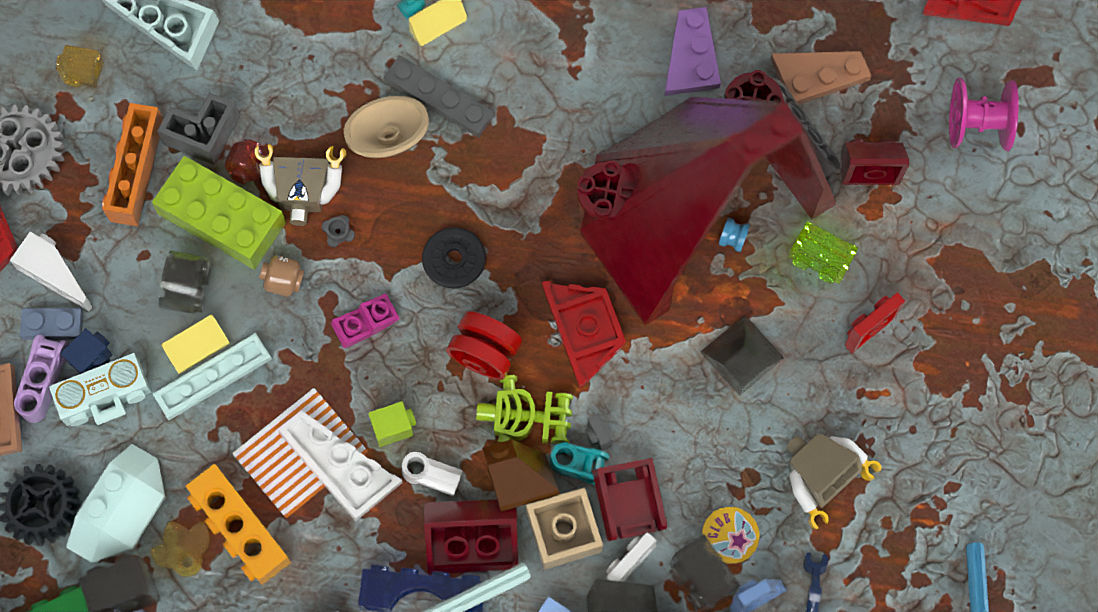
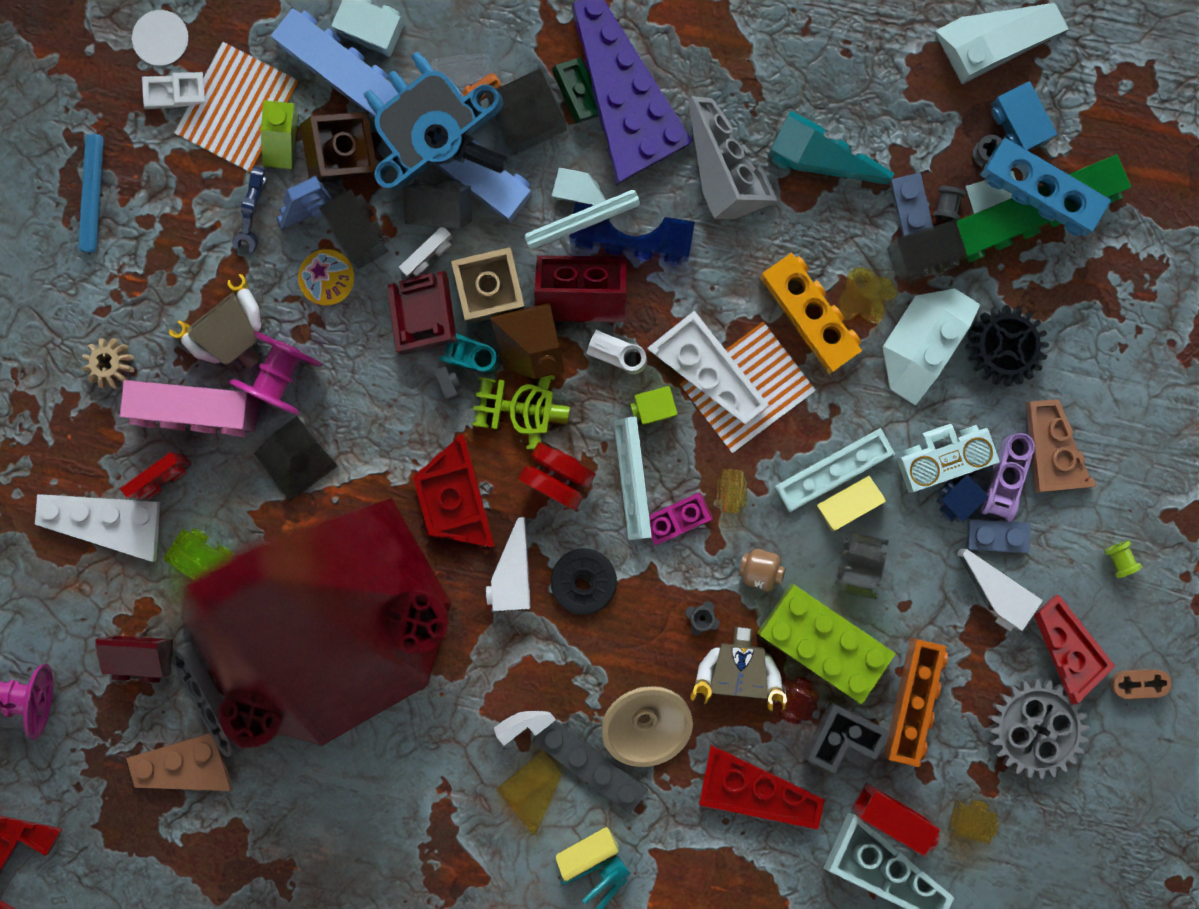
camera: 170 degrees left, 15 degrees up
medium lavender wing [664,7,721,96] -> none
none -> white wing [35,494,160,562]
none -> tan gear [81,338,135,389]
none -> bright pink brick [120,380,259,437]
none -> dark pink piece [229,330,323,416]
none -> white slope [486,517,531,611]
none -> white slope [494,711,556,746]
none -> clear yellow wing [496,750,562,835]
none -> light aqua tile [614,417,652,540]
none -> red wing [698,744,824,830]
none -> clear yellow brick [716,469,748,514]
none -> red window [851,782,941,857]

